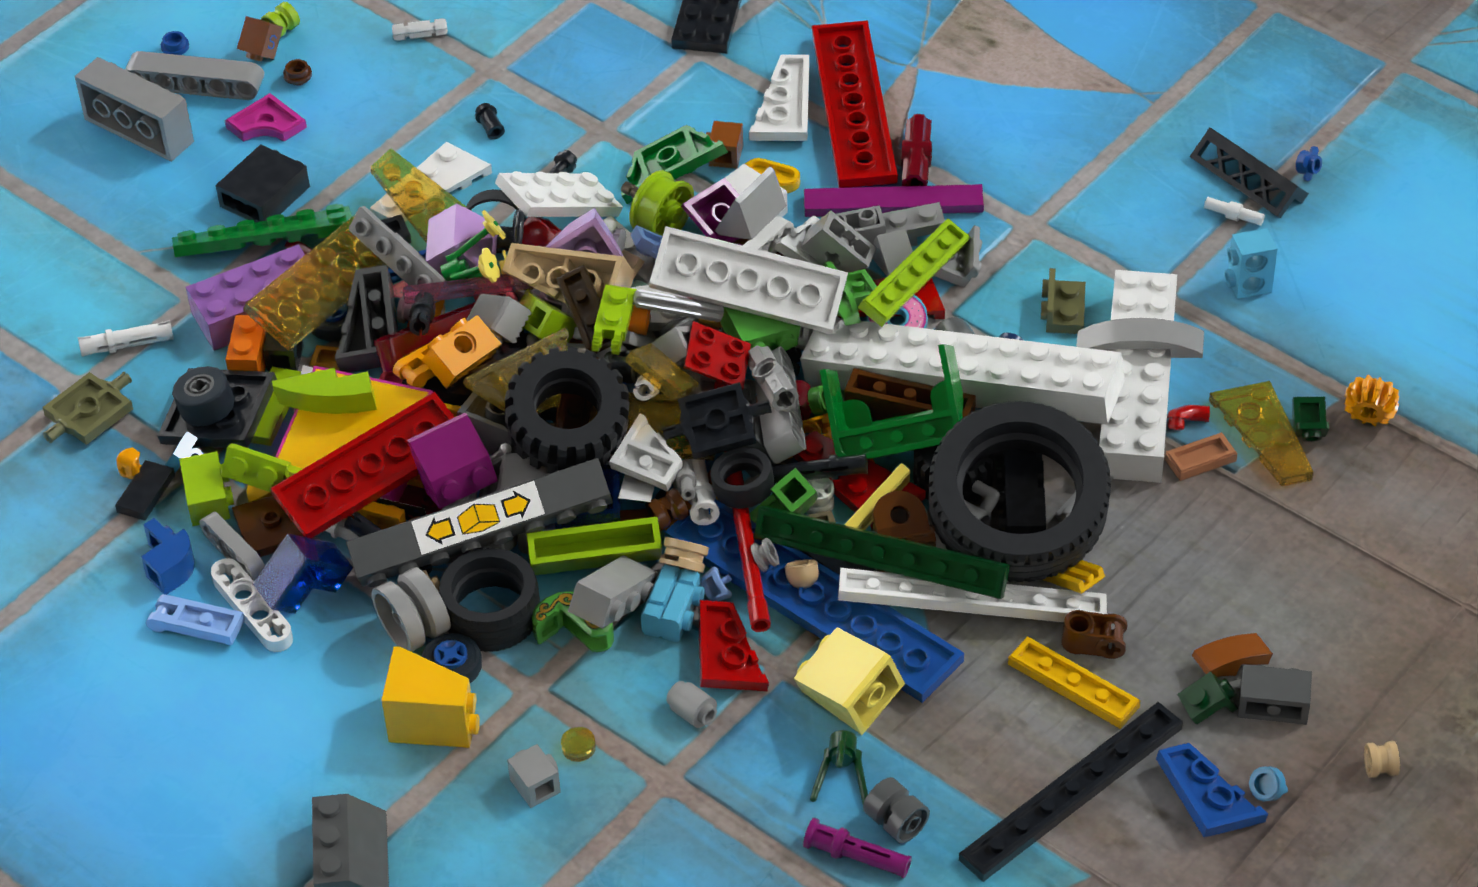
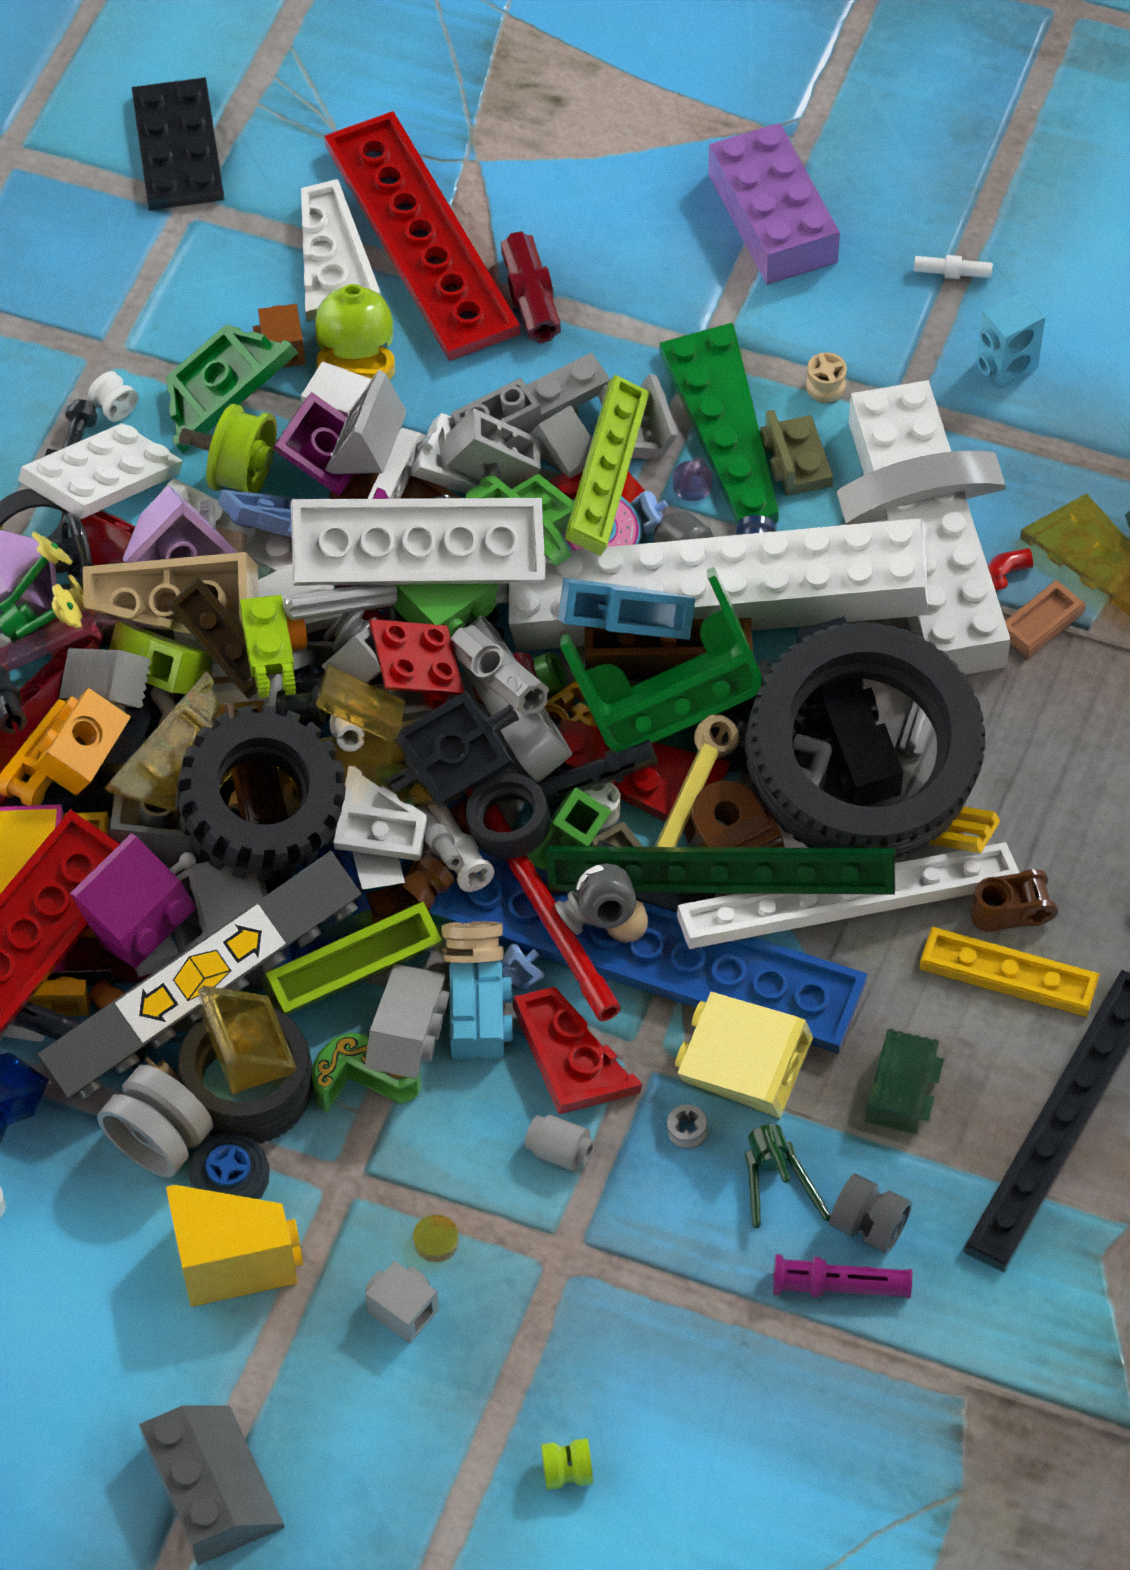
camera: 20 degrees left, 10 degrees up
magenta tile [804,184,984,217] -> none
black fence [1190,127,1309,218] -> none
blue plate [1296,146,1322,181] -> none
none -> white wheel [87,371,139,422]
none -> clear yellow slope [198,985,297,1094]
none -> lime cylinder [315,284,394,359]
none -> dark azure slope [558,578,696,640]
none -> dark grey head [576,863,636,929]
none -> light blue piece [631,491,668,535]
none -> green wing [659,322,779,523]
none -> light grey bush [667,1104,708,1149]
none -> clear purple tile [673,457,712,501]
none -> tan piece [694,714,739,759]
none -> medium lavender brick [708,123,840,285]
none -> tan wheel [806,352,847,403]
none -> clear green brick [865,1028,945,1134]

